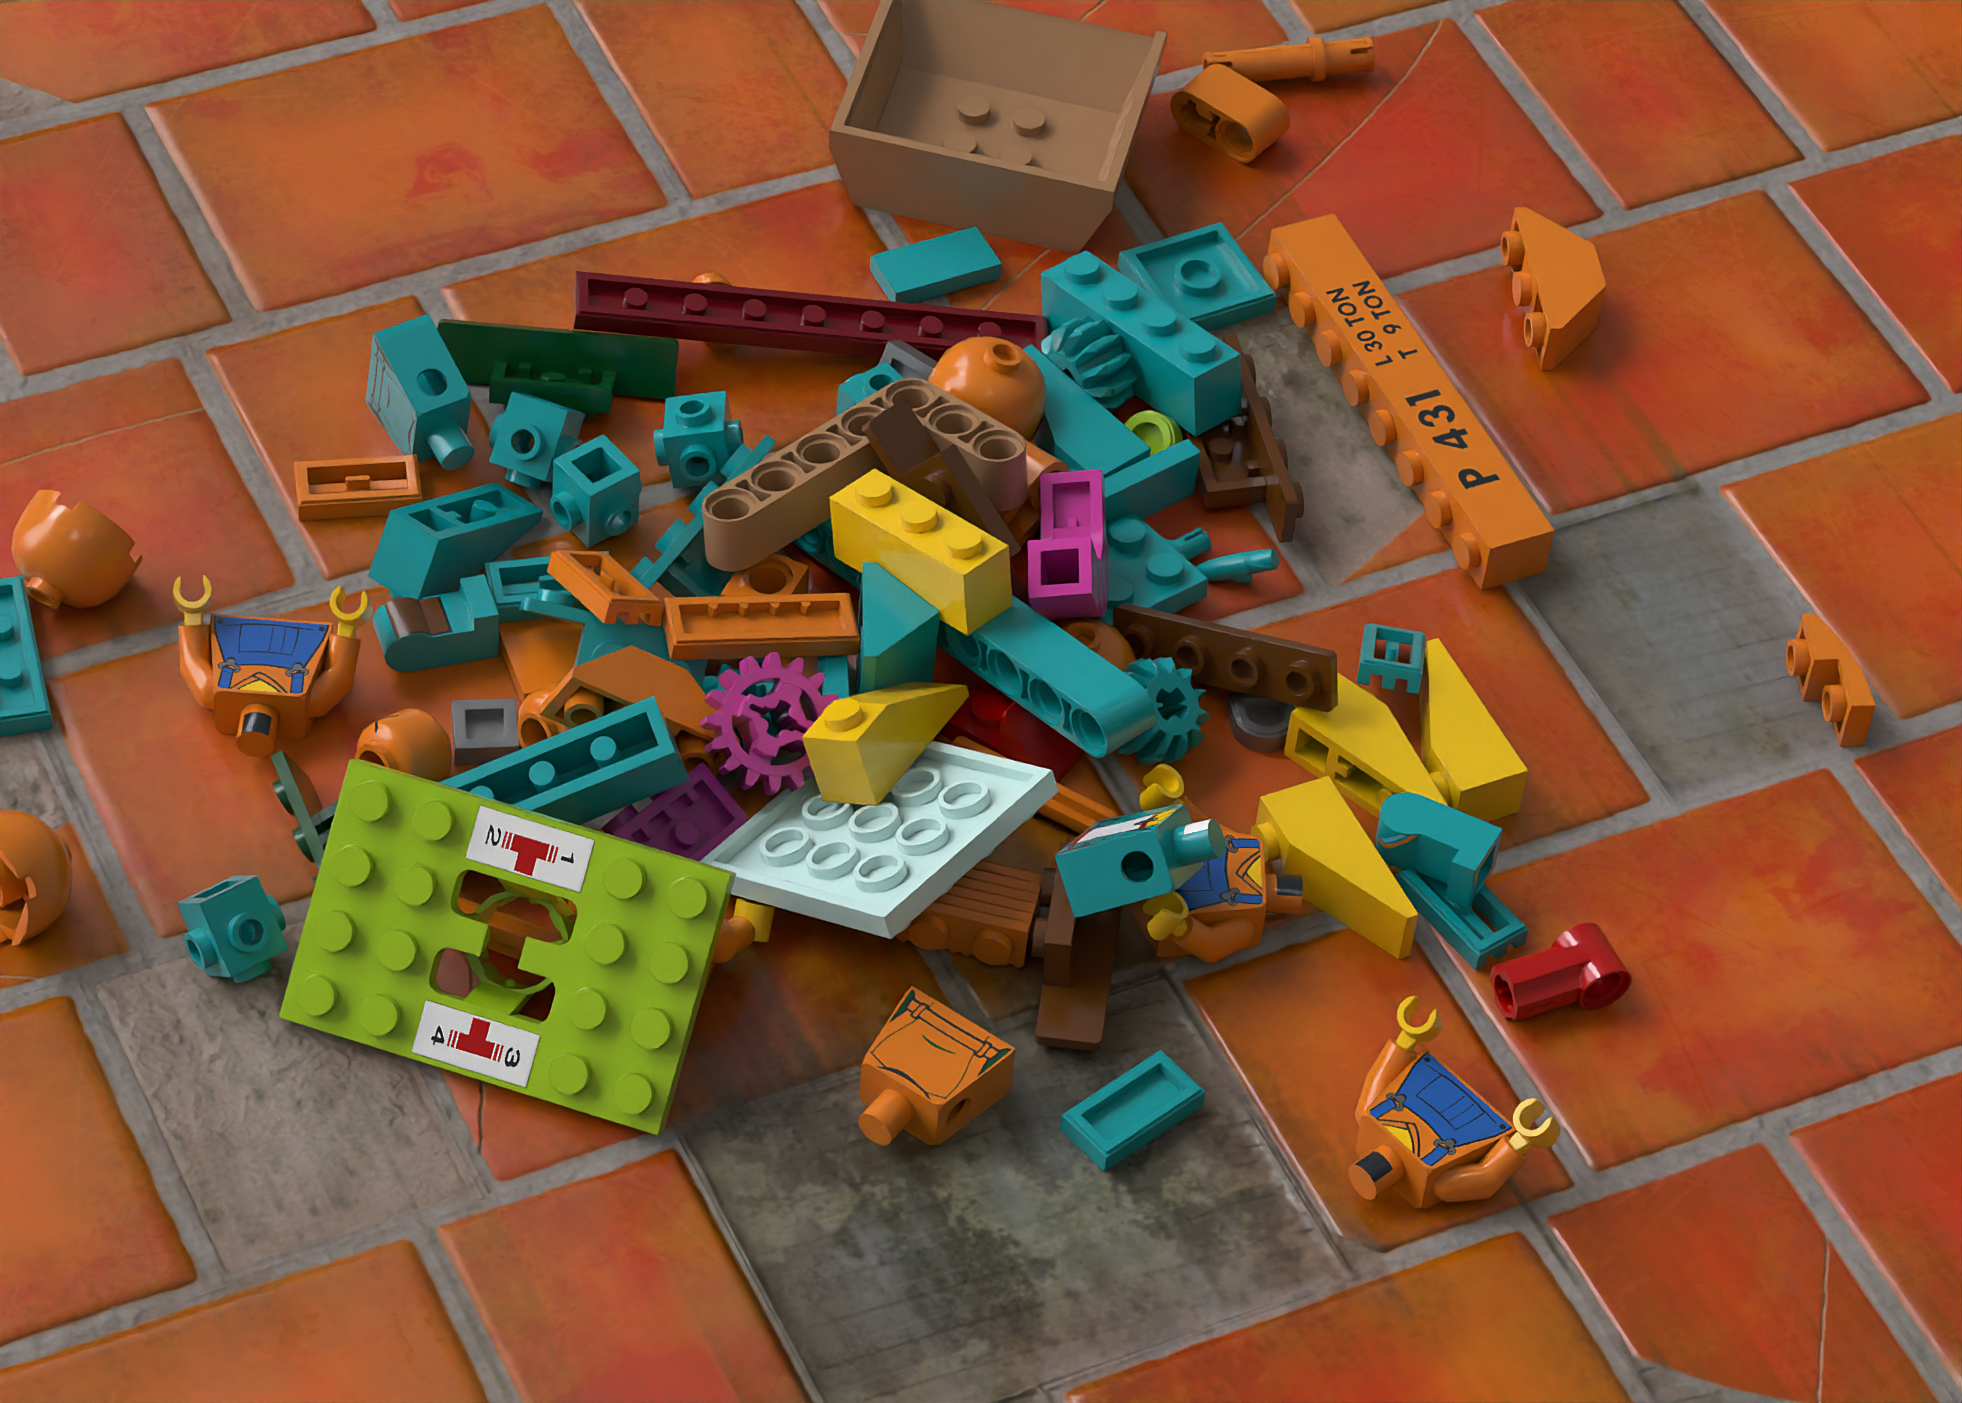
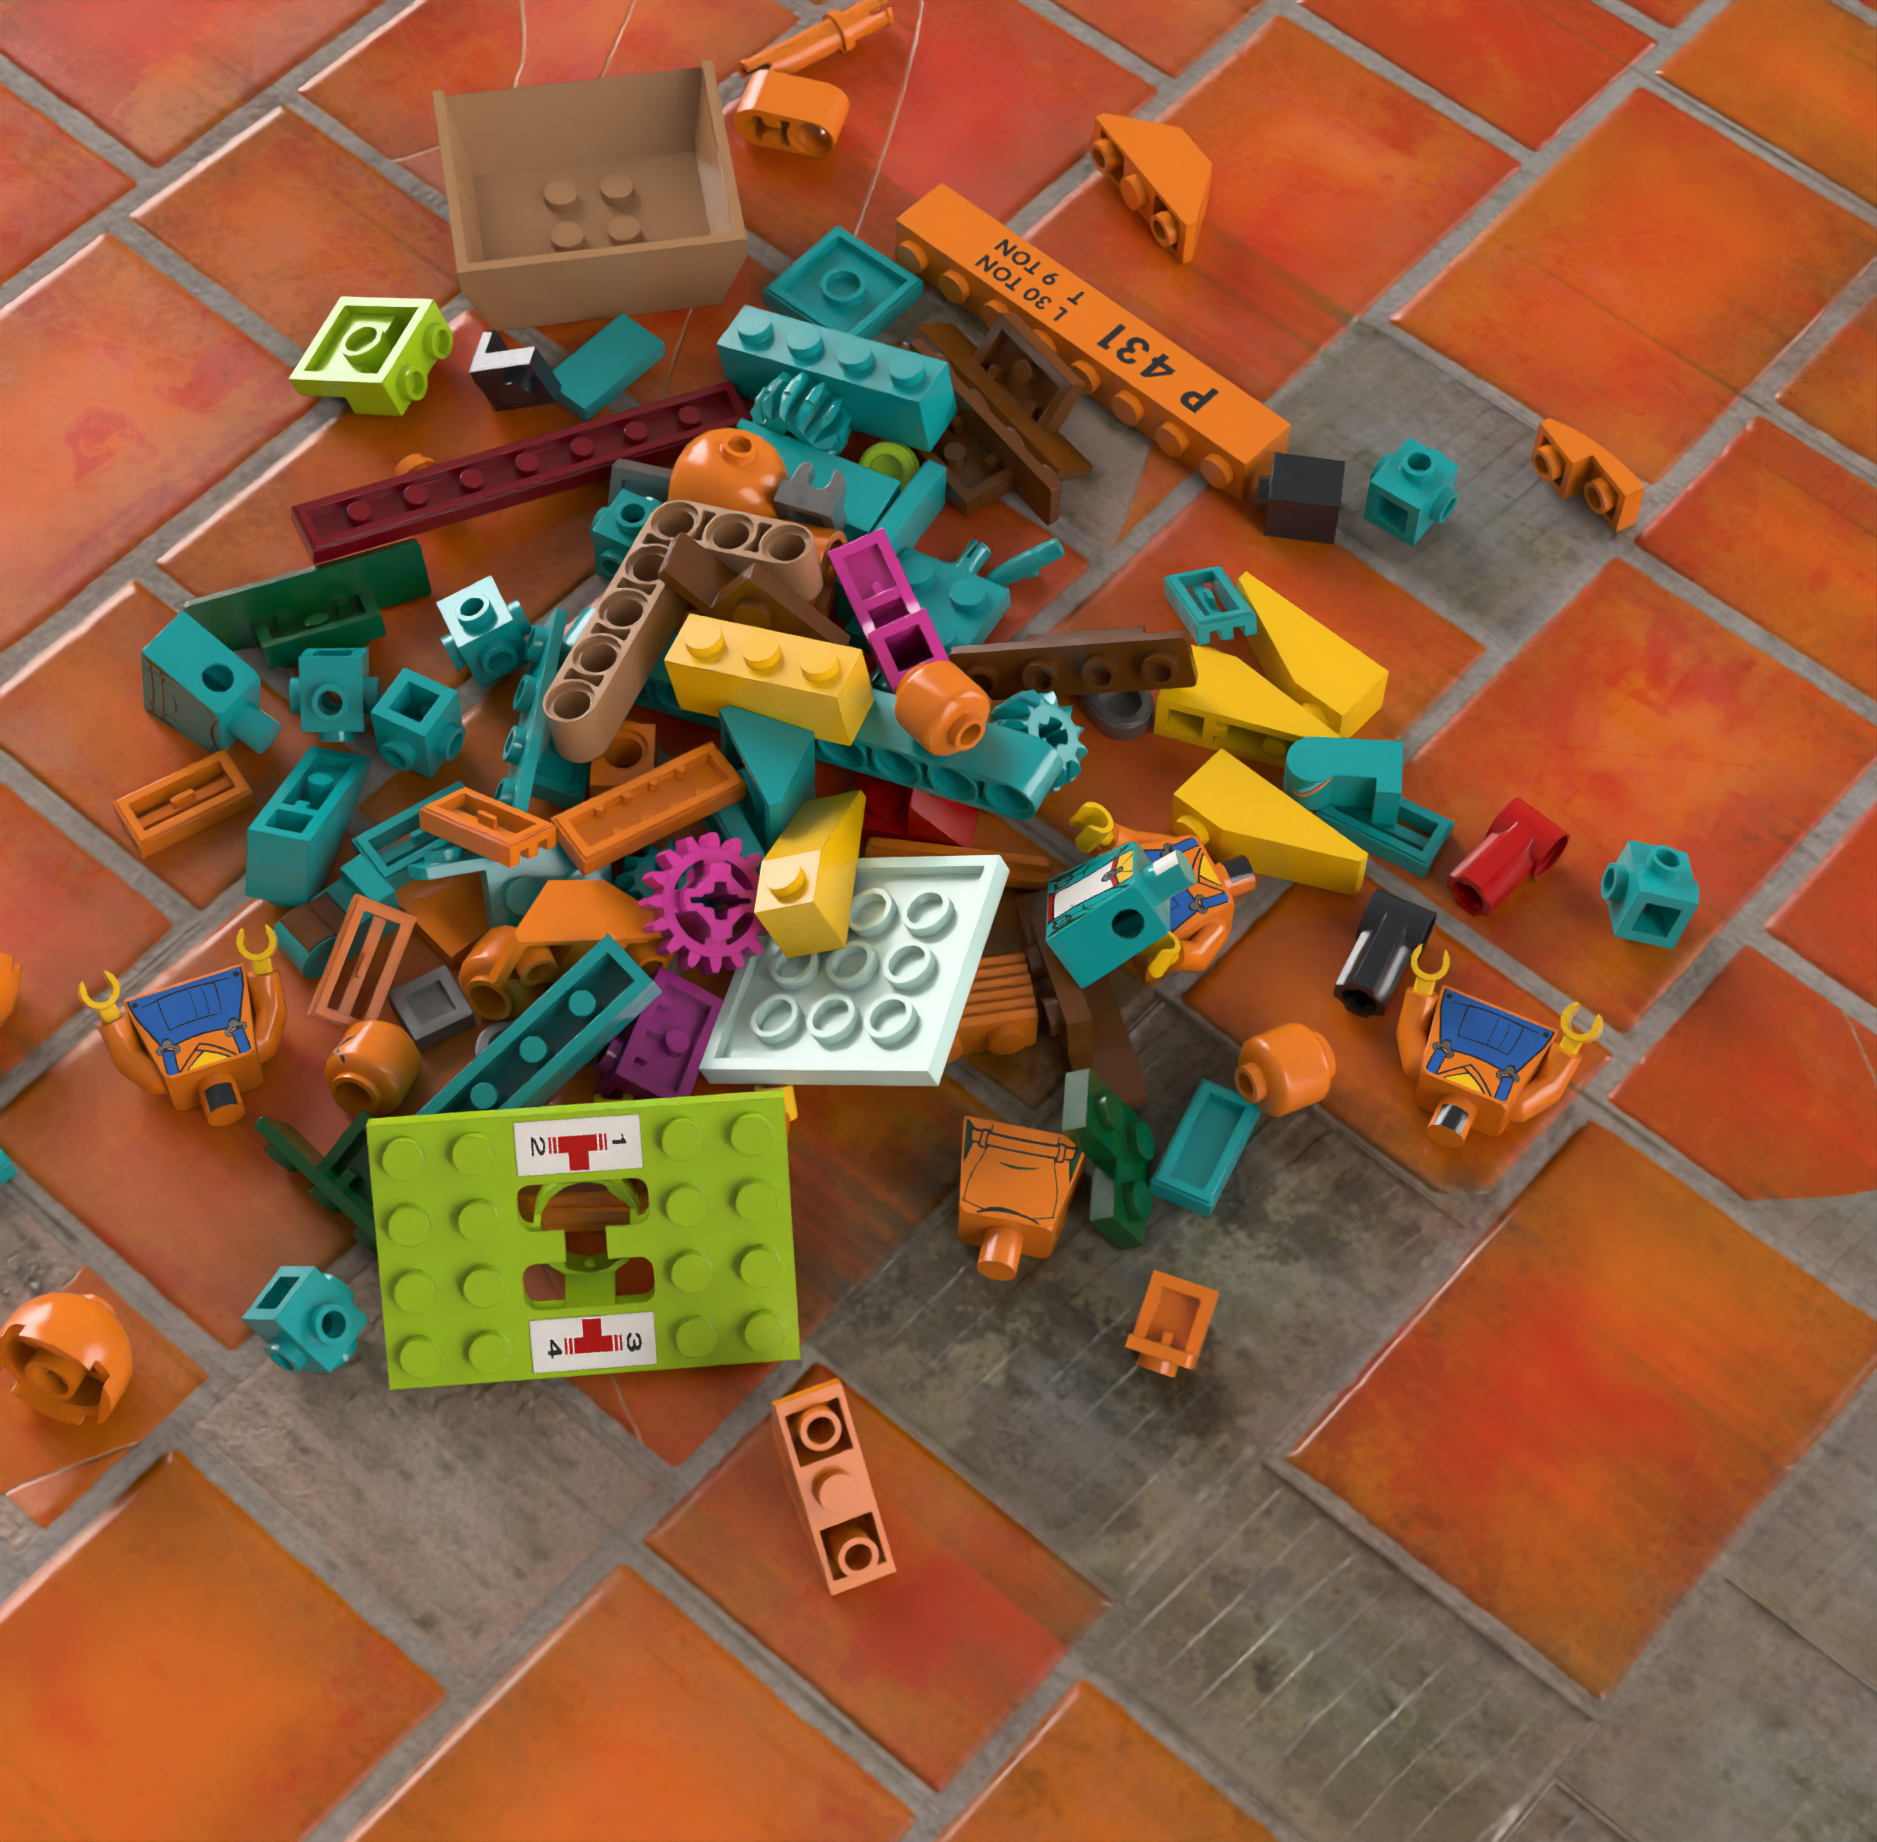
camera: 20 degrees left, 10 degrees up
none -> lime plate [289,297,453,416]
none -> orange tile [307,894,417,1030]
none -> black bracket [469,330,562,411]
none -> orange slope [771,1378,896,1596]
none -> flat silver tile [774,462,847,531]
none -> orange head [894,661,990,756]
none -> reddish brown bracket [912,312,1093,479]
none -> dark green plate [1062,1068,1155,1250]
none -> orange bracket [1125,1270,1220,1378]
none -> orange head [1234,1022,1336,1118]
none -> black brick [1255,452,1346,544]
none -> black piece [1333,888,1437,1018]
none -> teal brick [1363,437,1459,547]
none -> teal brick [1601,840,1699,949]

